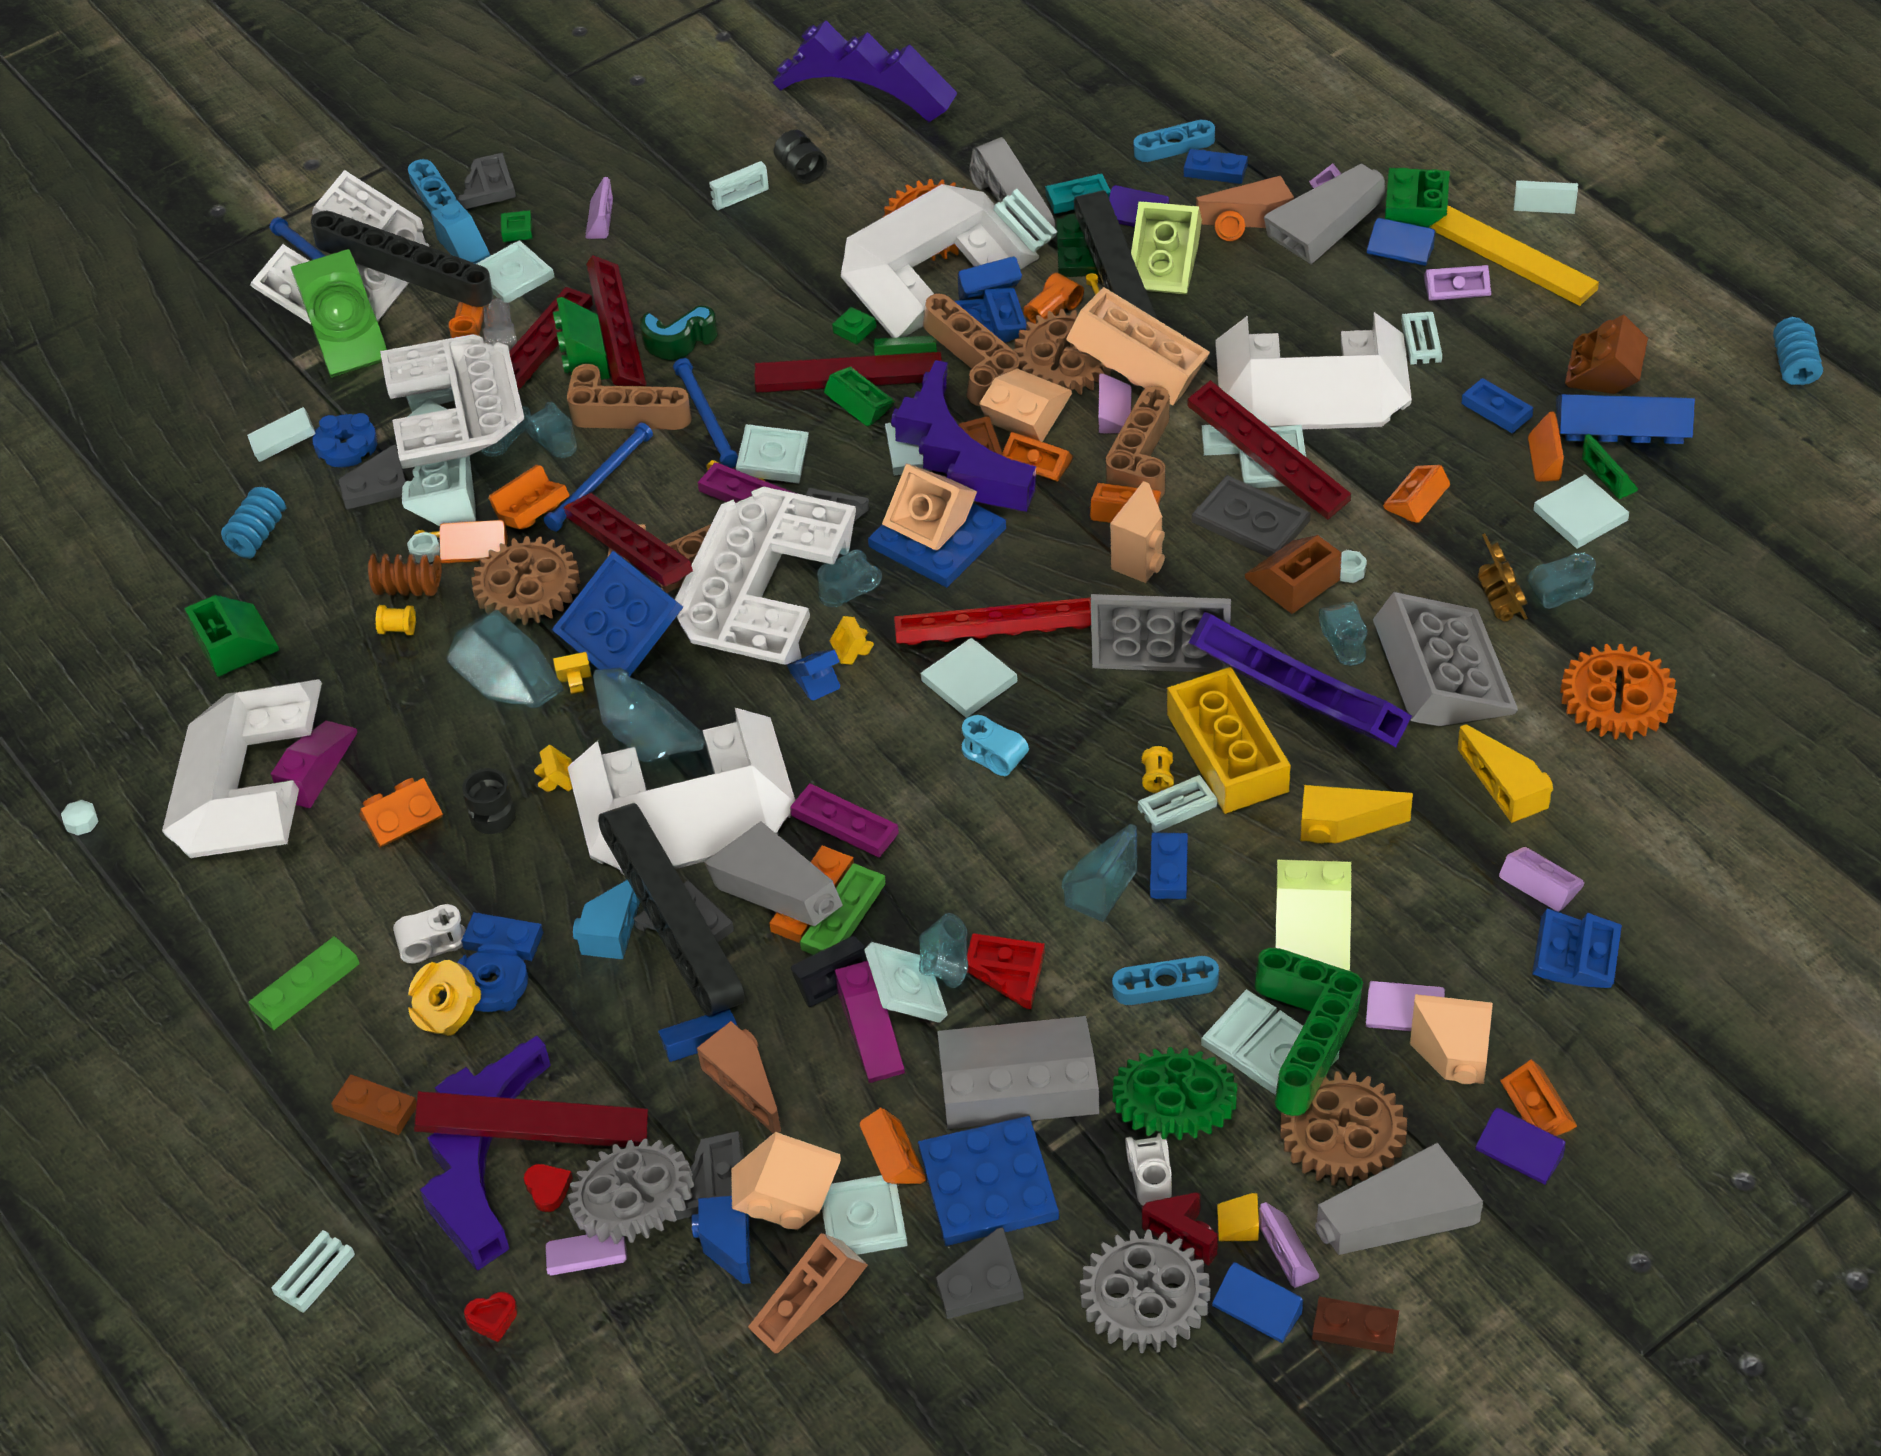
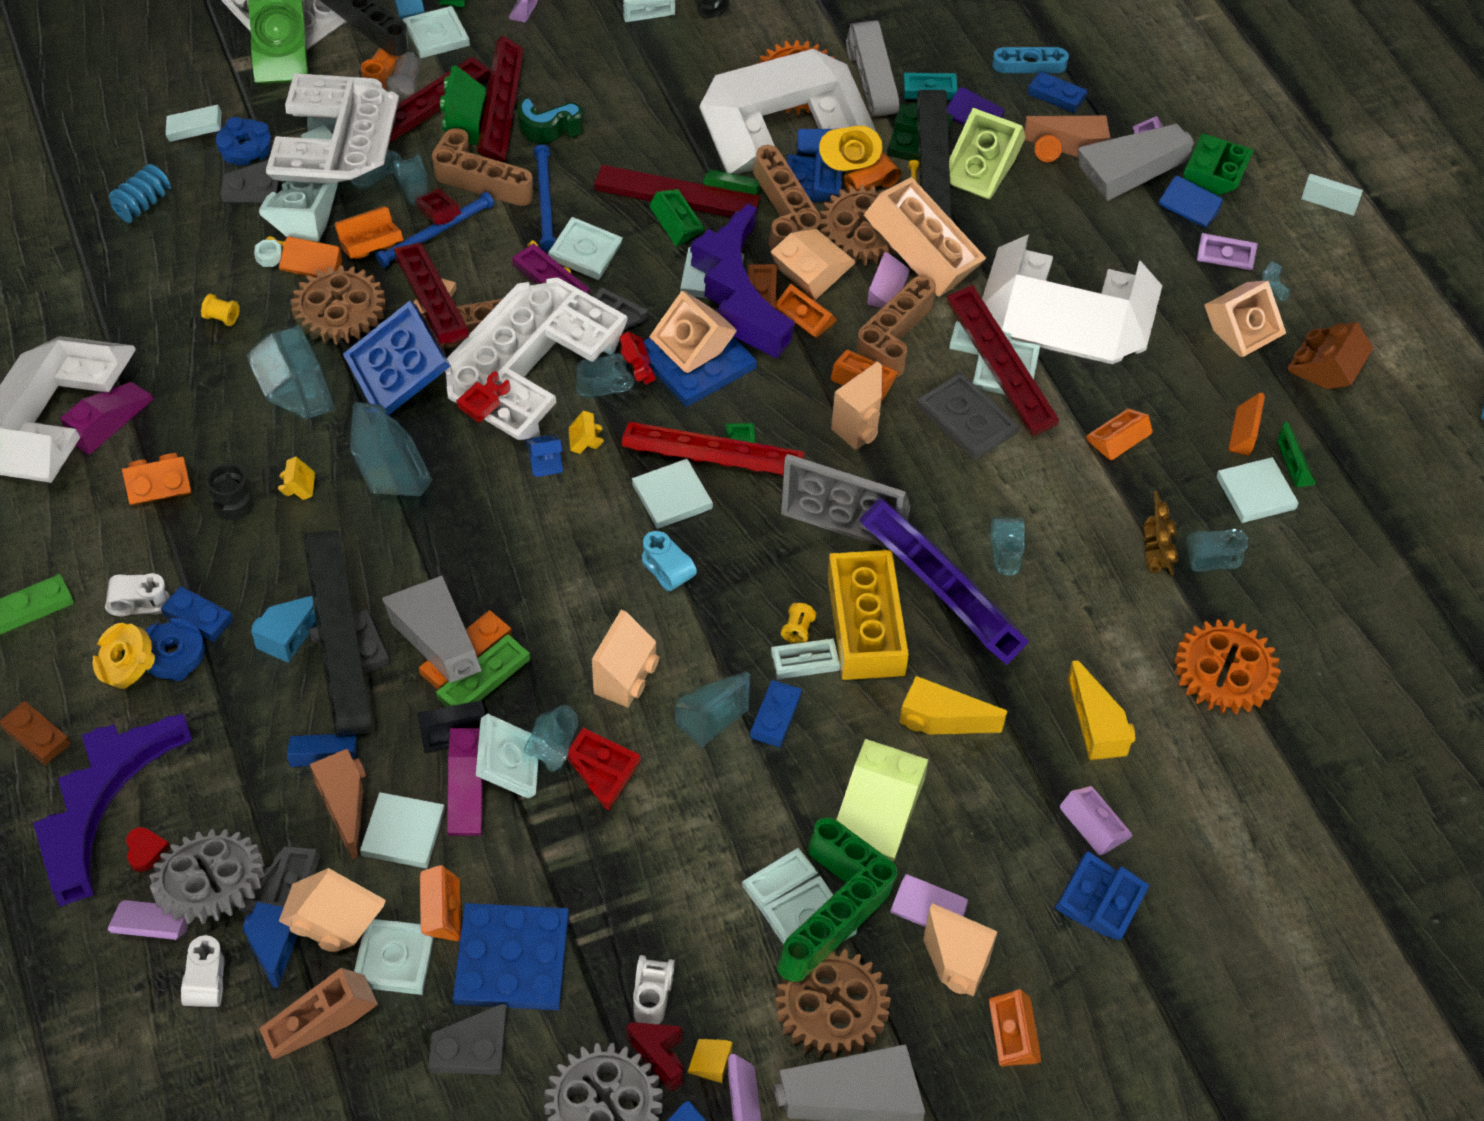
camera: 10 degrees right, 5 degrees up
green slope [184,595,279,677] -> none
dark orange piece [368,553,442,596] -> none
dark red tile [414,1091,648,1147] -> none
red tile [464,1292,517,1342] -> none
yellow tile [553,652,592,694] -> none
white slope [567,708,795,875] -> none
magenta plate [790,783,899,858] -> none
green plate [832,307,876,345] -> none
light grey slope [937,1016,1099,1129] -> none
light aqua tile [993,189,1057,253] -> none
dark azure beam [1112,956,1219,1005] -> none
green gear [1112,1047,1237,1140] -> none
dark orange slope [1245,535,1342,614] -> none
light aqua tile [1340,550,1367,583] -> none
light grey slope [1373,592,1518,726] -> none
light aqua tile [1401,312,1442,365] -> none
yellow tile [1429,206,1599,306] -> none
blue plate [1461,378,1534,433] -> none
dark purple slope [1475,1108,1566,1185] -> none
blue slope [1556,394,1695,444] -> none
none -> white piece [181,935,225,1007]
none -> light aqua tile [360,792,445,869]
none -> dark red plate [414,188,461,225]
none -> red plate [456,371,511,423]
none -> light nougat slope [592,610,659,708]
none -> red plate [619,331,656,385]
none -> green tile [725,423,756,443]
none -> yellow piece [819,126,882,171]
none -> light nougat slope [1204,281,1286,357]
none -> clear light blue arm [1262,262,1292,302]

